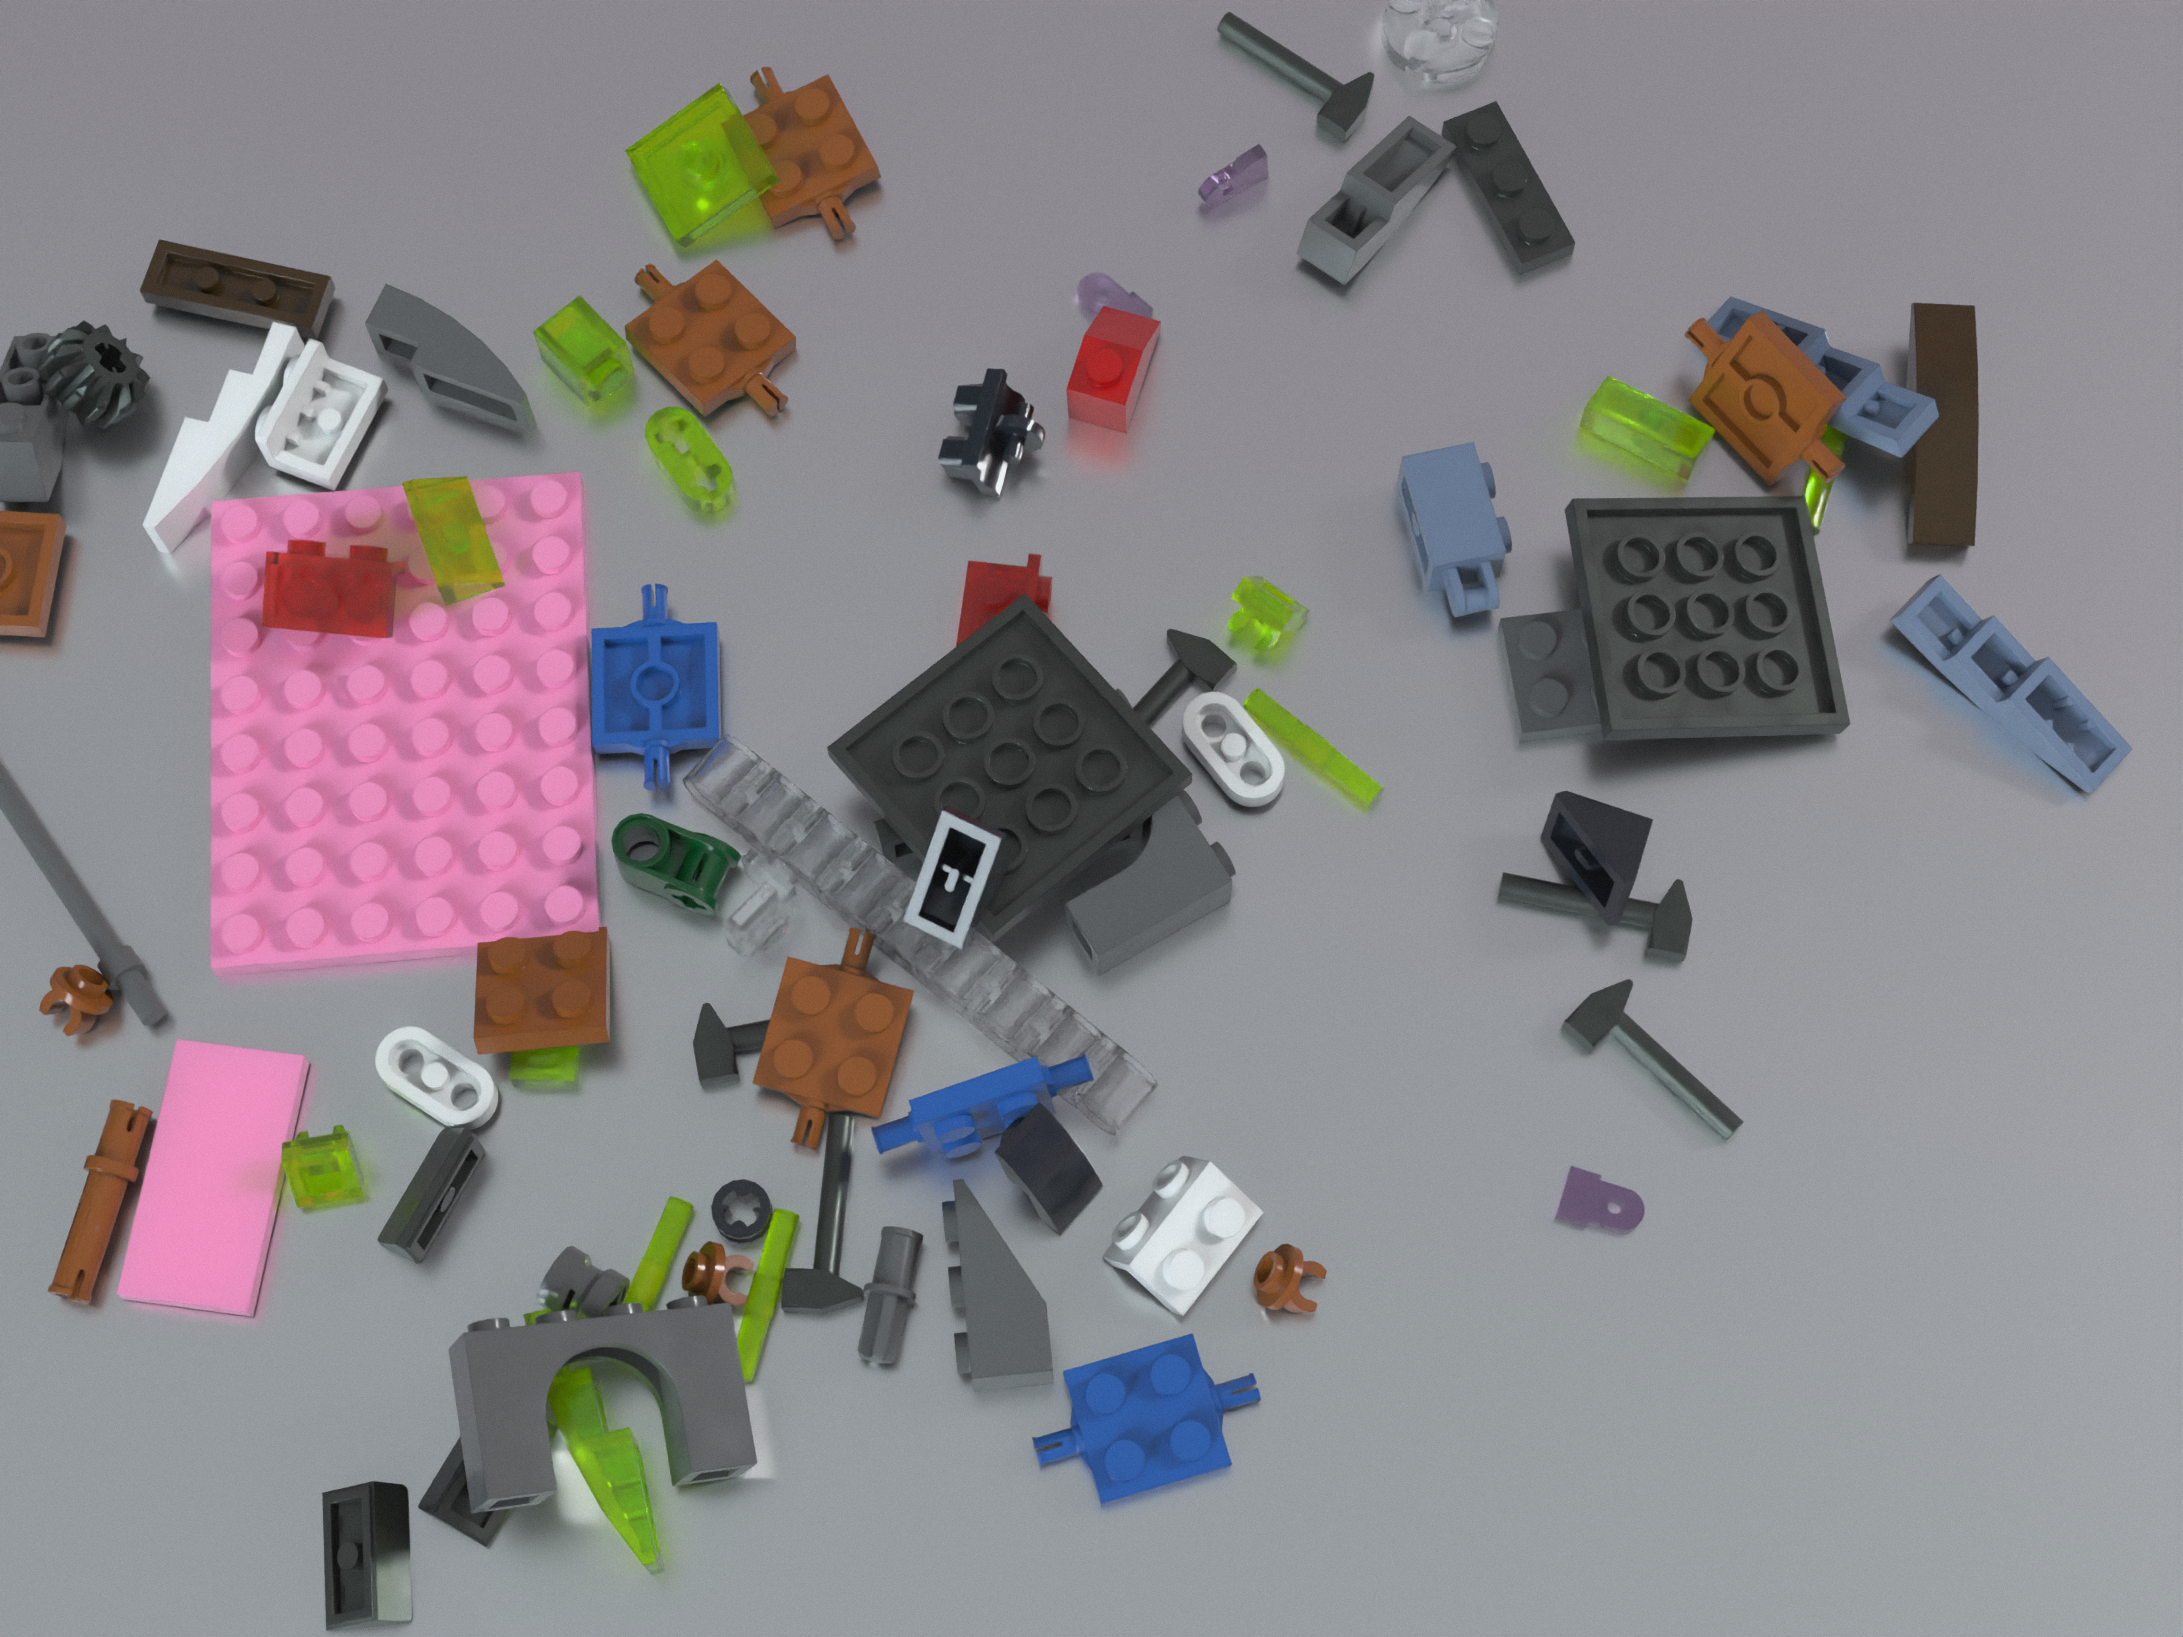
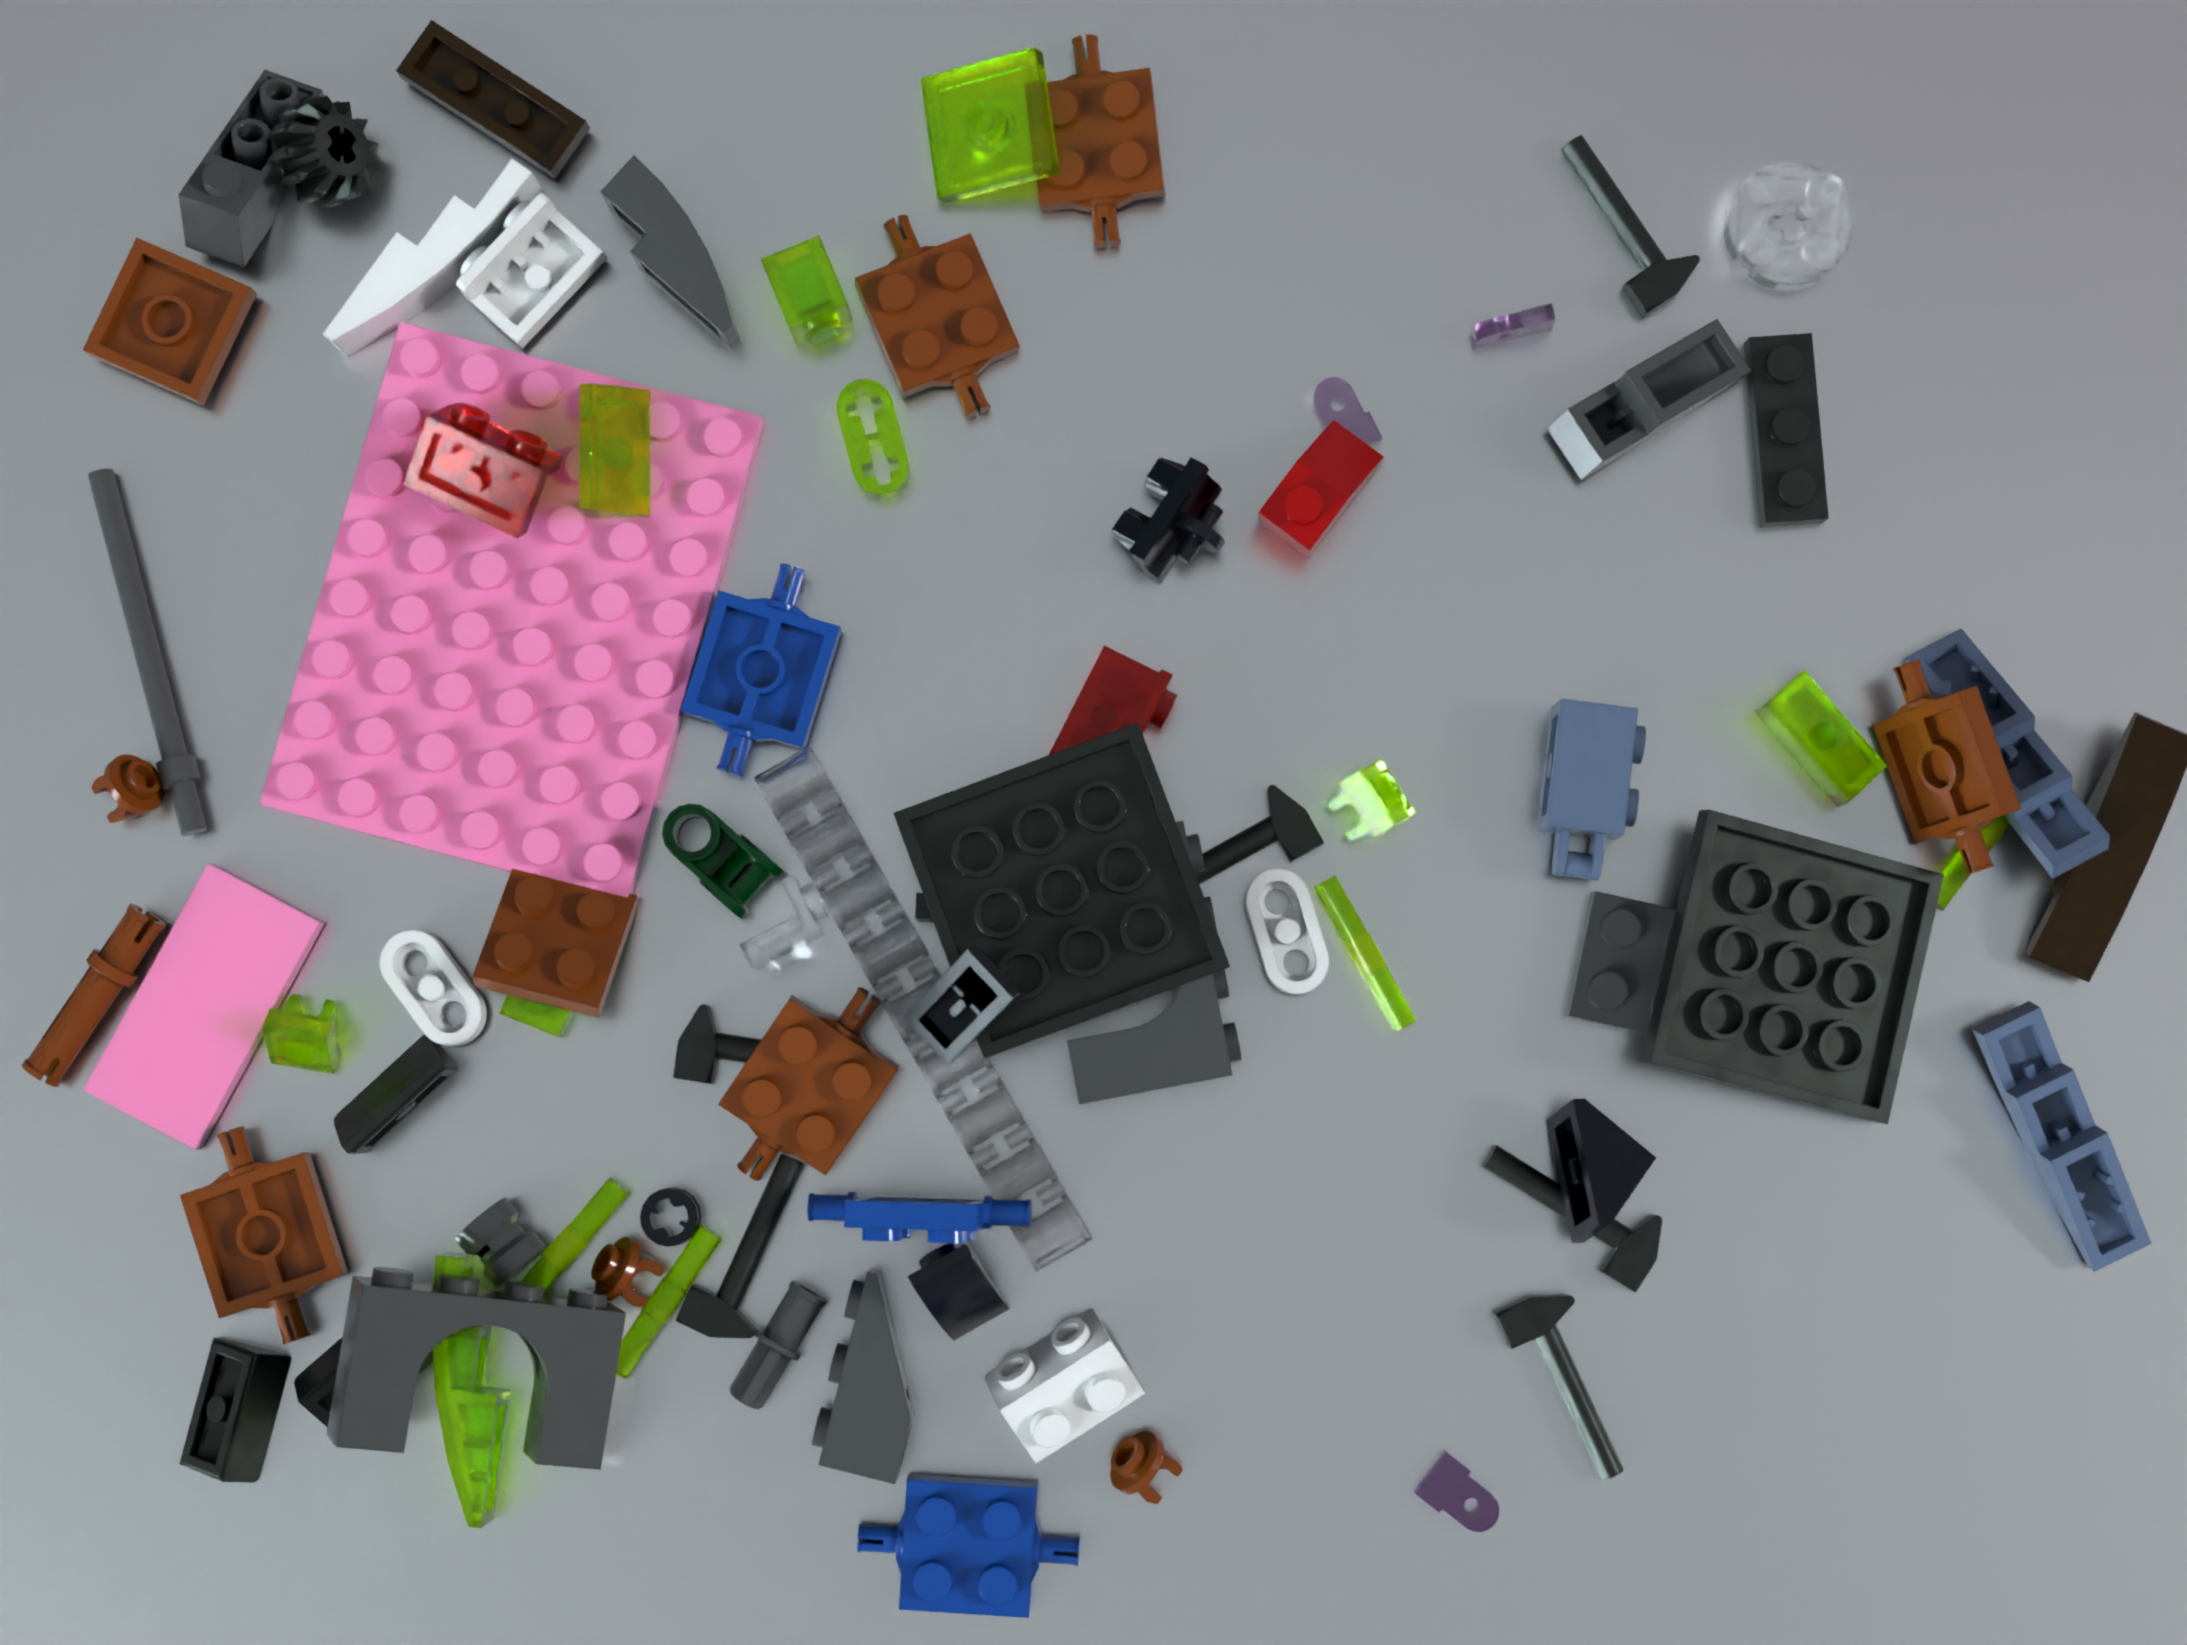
camera: 20 degrees right, 15 degrees up
none -> dark orange plate [180,1126,349,1345]

